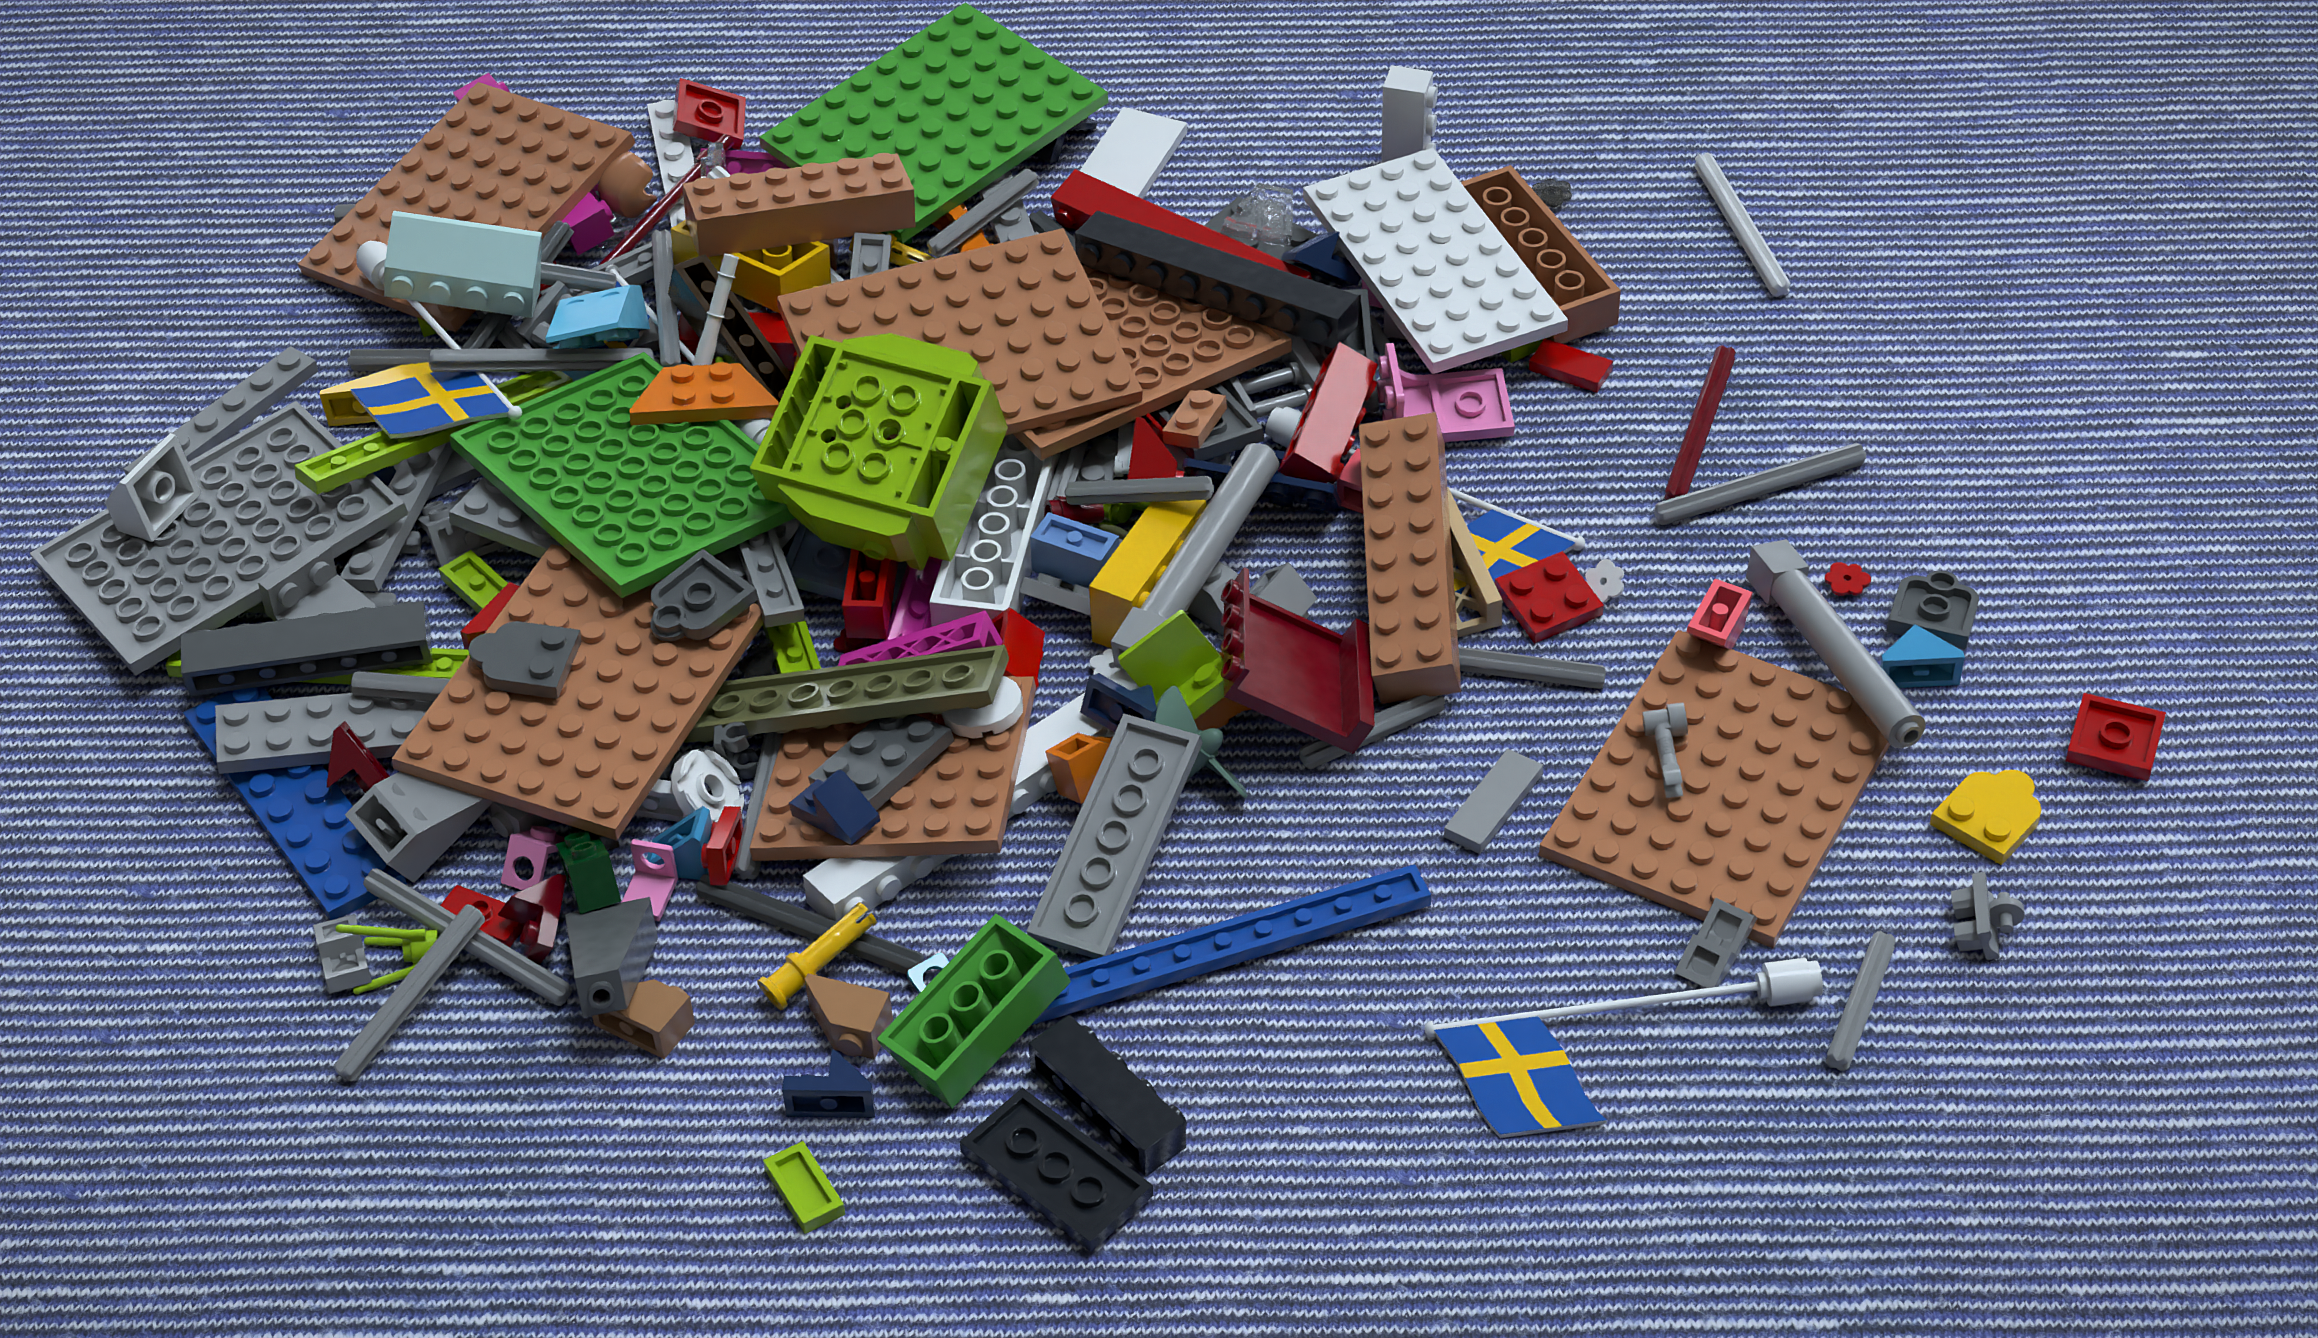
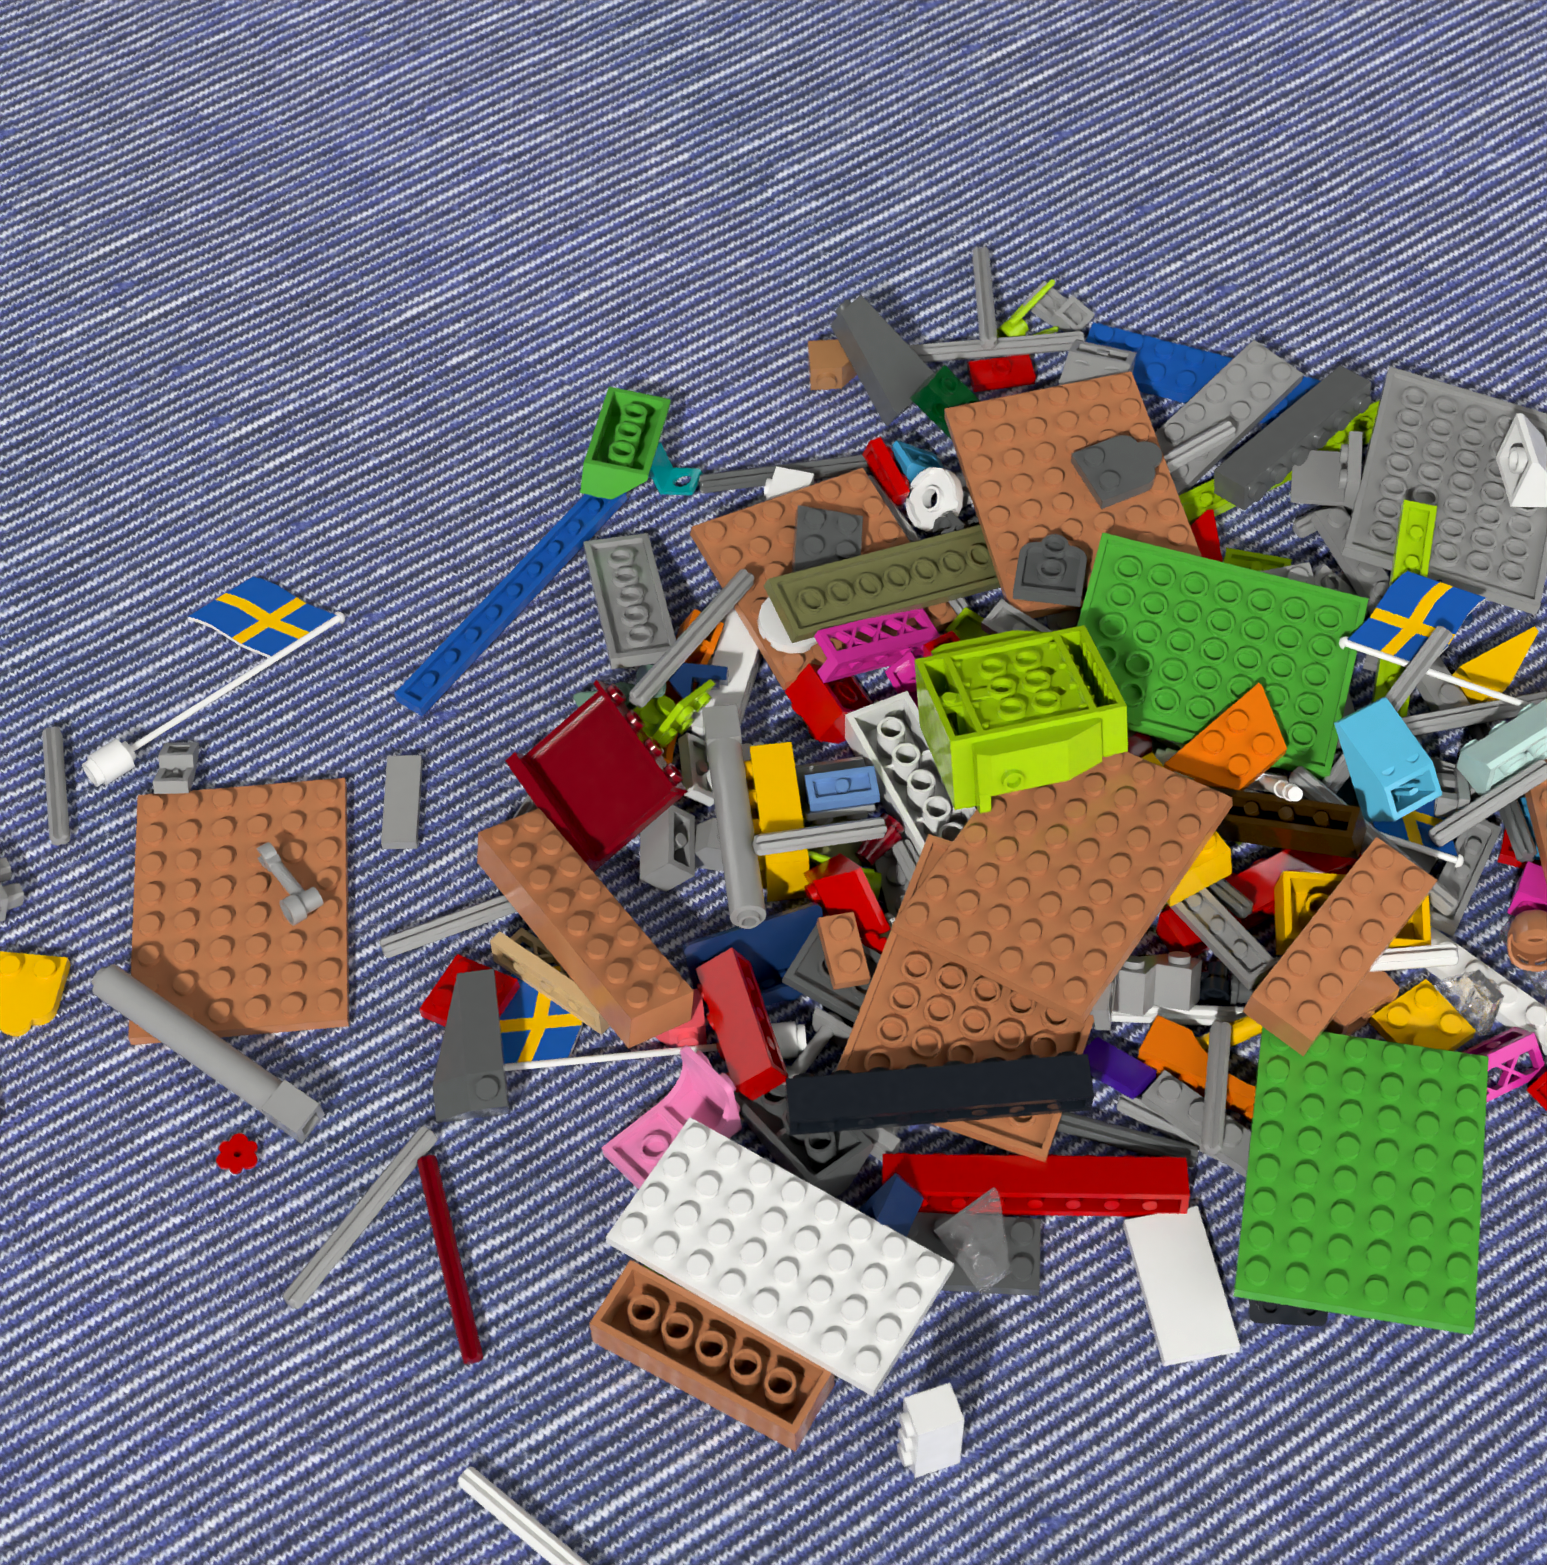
camera: 145 degrees right, 10 degrees up
dark red slope [327,721,390,793] -> none
dark red slope [498,874,567,965] -> none
dark red bar [597,134,734,266] -> none
bright pink bracket [621,839,678,921] -> none
yellow pin [757,902,877,1010] -> none
lime tile [763,1141,846,1234] -> none
dark blue slope [782,1050,876,1118] -> none
dark blue slope [789,769,881,845] -> none
medium nougat slope [805,973,893,1060] -> none
black plate [959,1087,1154,1252] -> none
black brick [1028,1015,1187,1177] -> none
red tile [1529,338,1613,393] -> none
clear smoke plant [1532,178,1572,208] -> none
white plant [1585,559,1624,604] -> none
coral slope [1686,579,1753,649] -> none
dark azure slope [1880,624,1965,688] -> none
dark grey plate [1886,570,1979,649] -> none
none -> dark grey wedge [432,969,511,1123]
none -> light grey axle [629,569,755,708]

